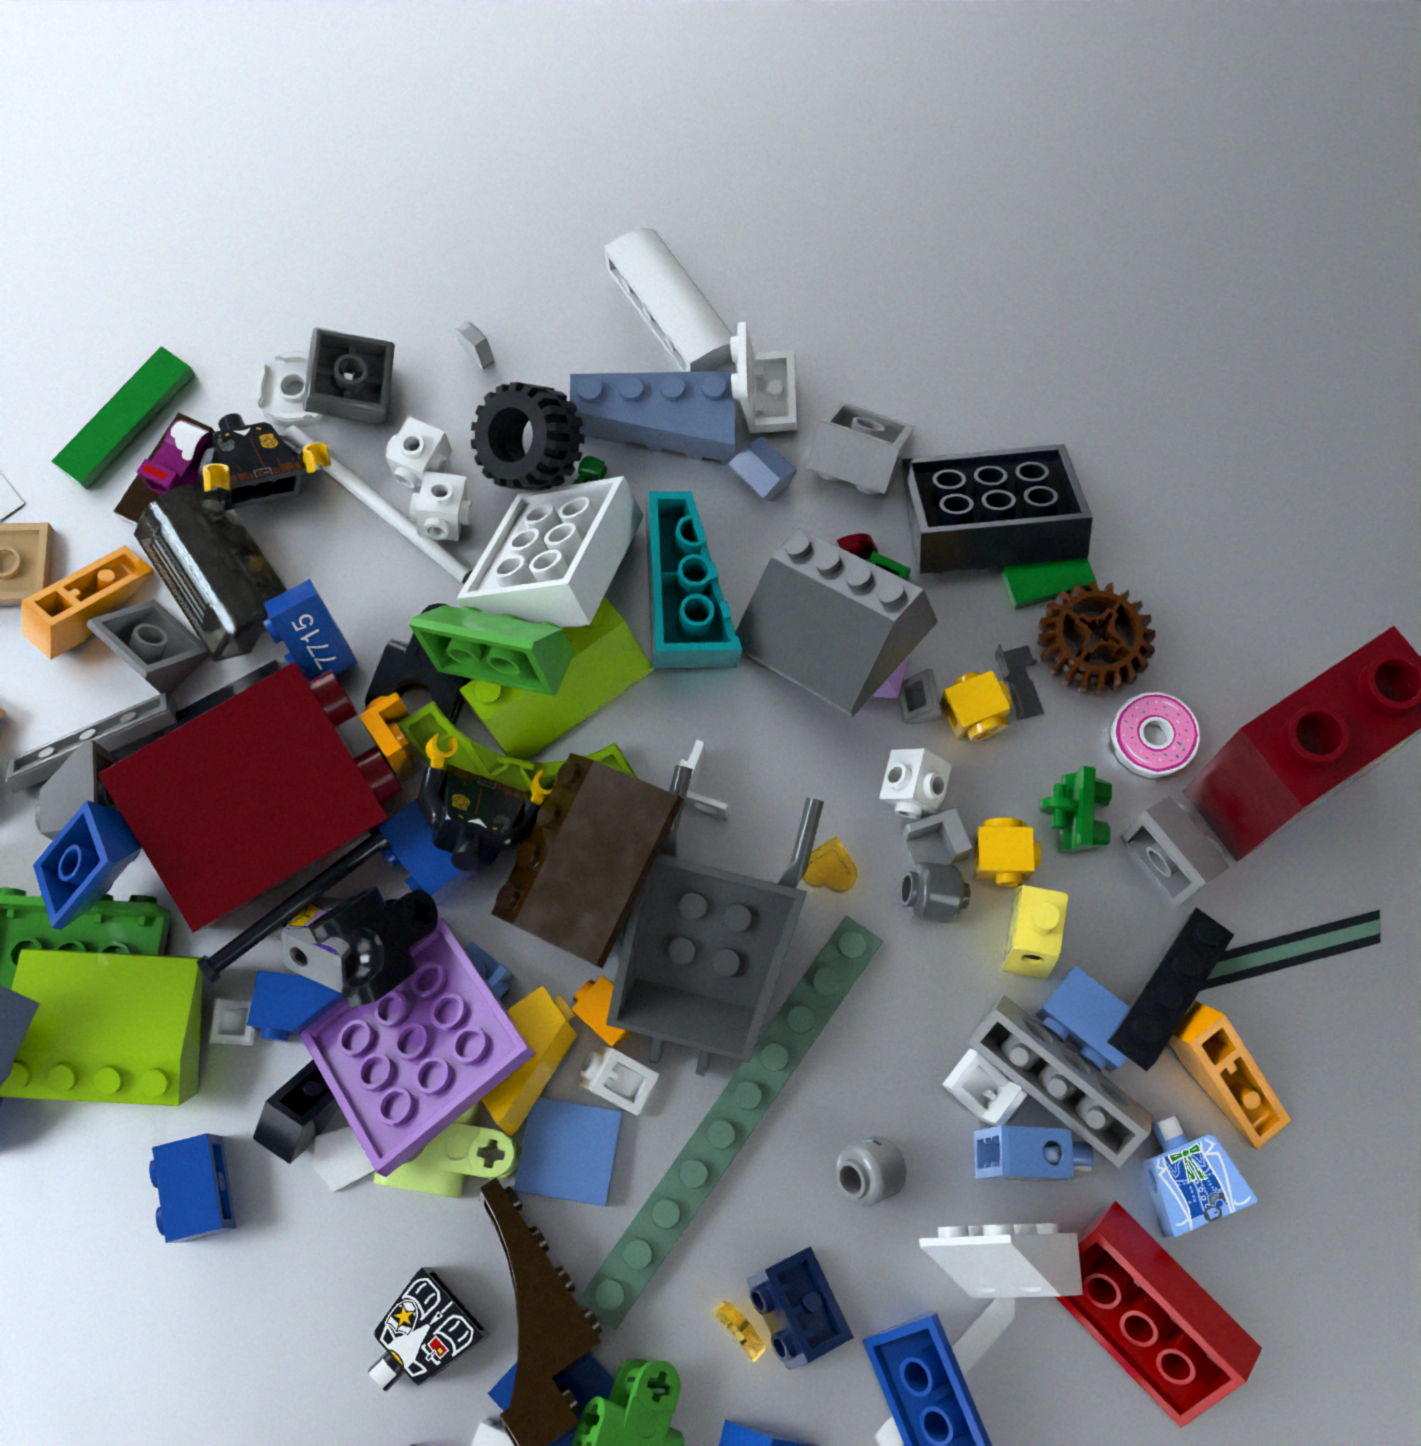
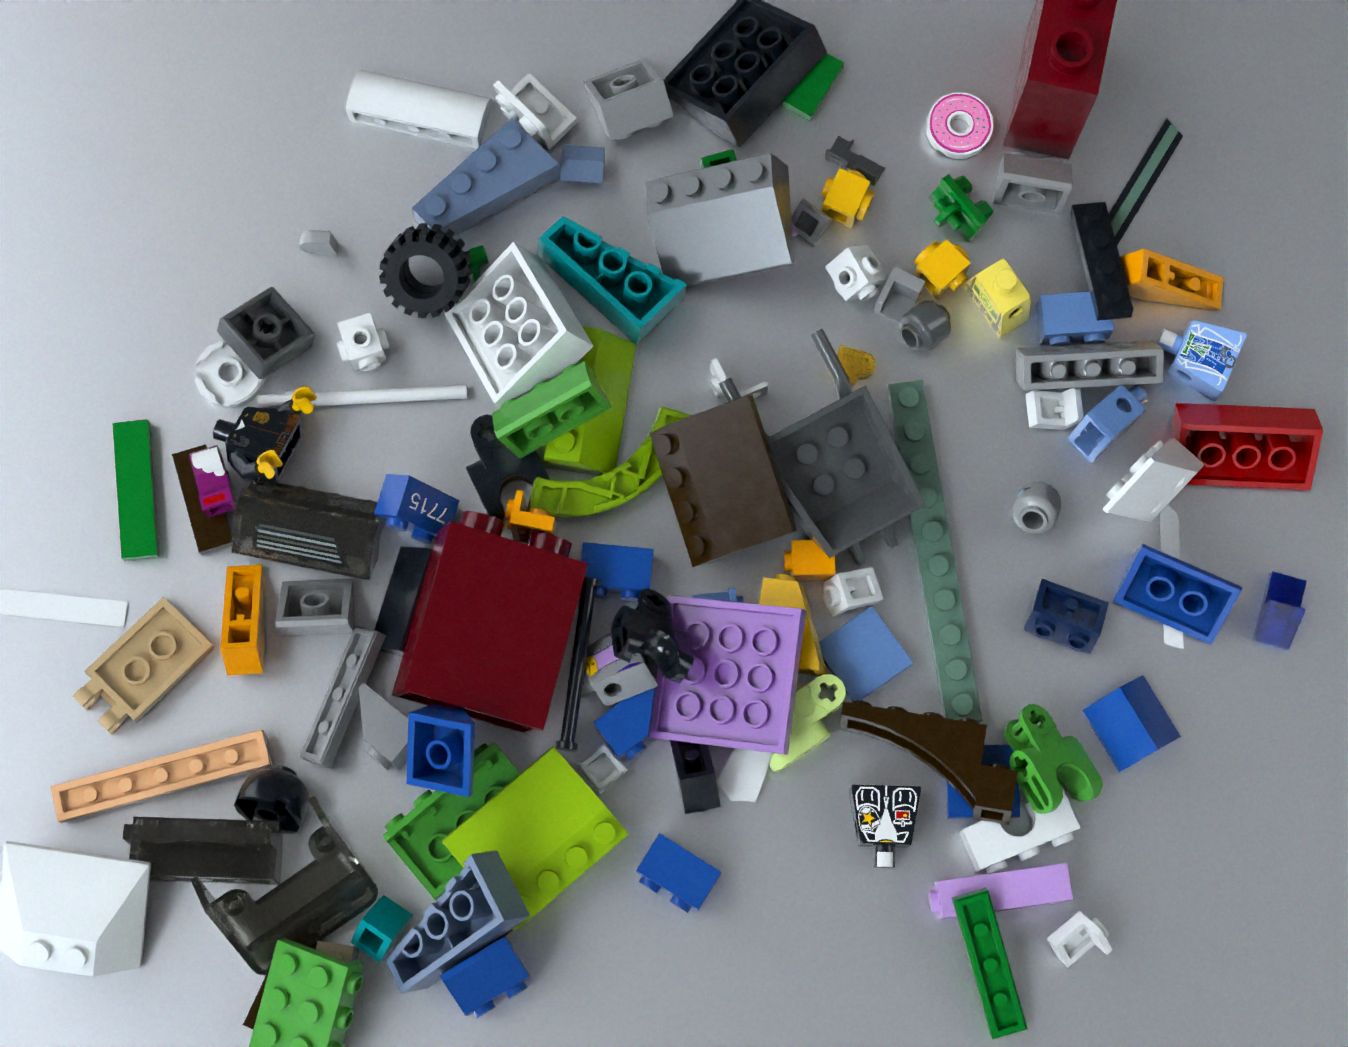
camera: 50 degrees left, 5 degrees up
white brick [410,471,472,541] -> none
black torso [417,733,557,871] -> none
clear yellow tile [711,1301,766,1363] -> none
dark red tile [836,533,878,560] -> none
reddish brown gear [1037,580,1156,696] -> none

